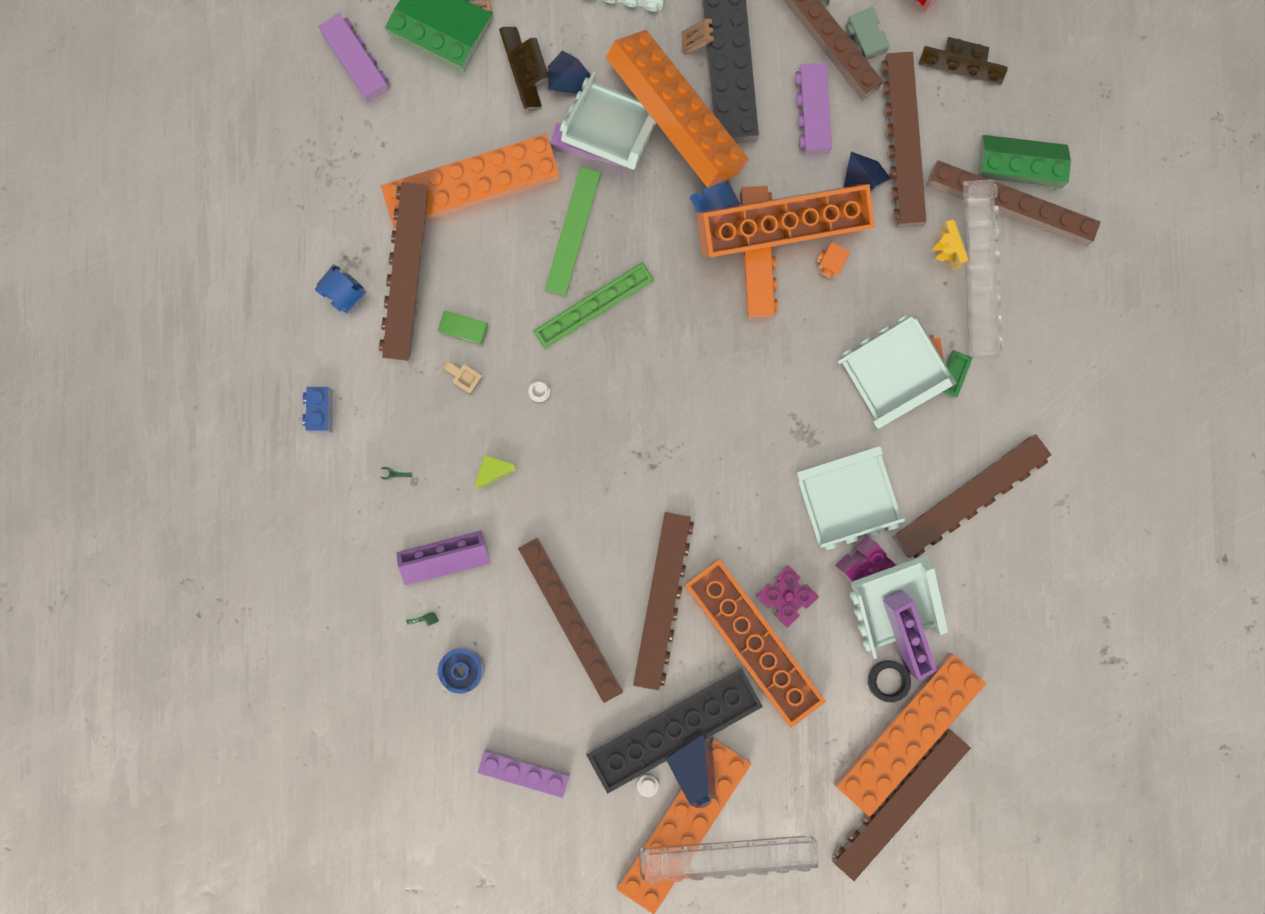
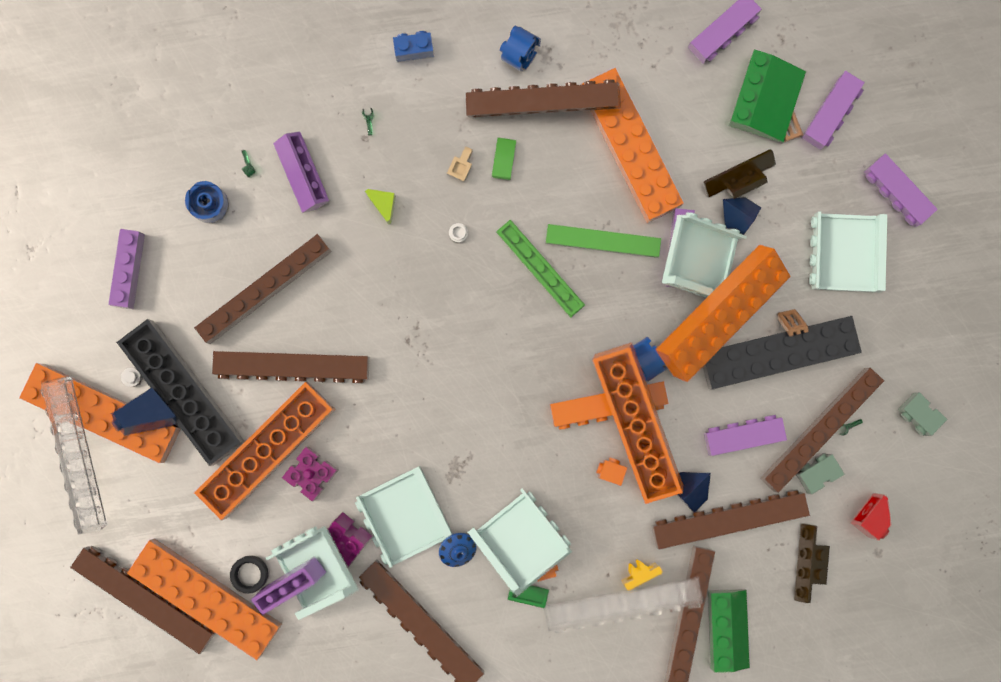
camera: 80 degrees right, 0 degrees up
none -> blue dish [439,533,476,567]

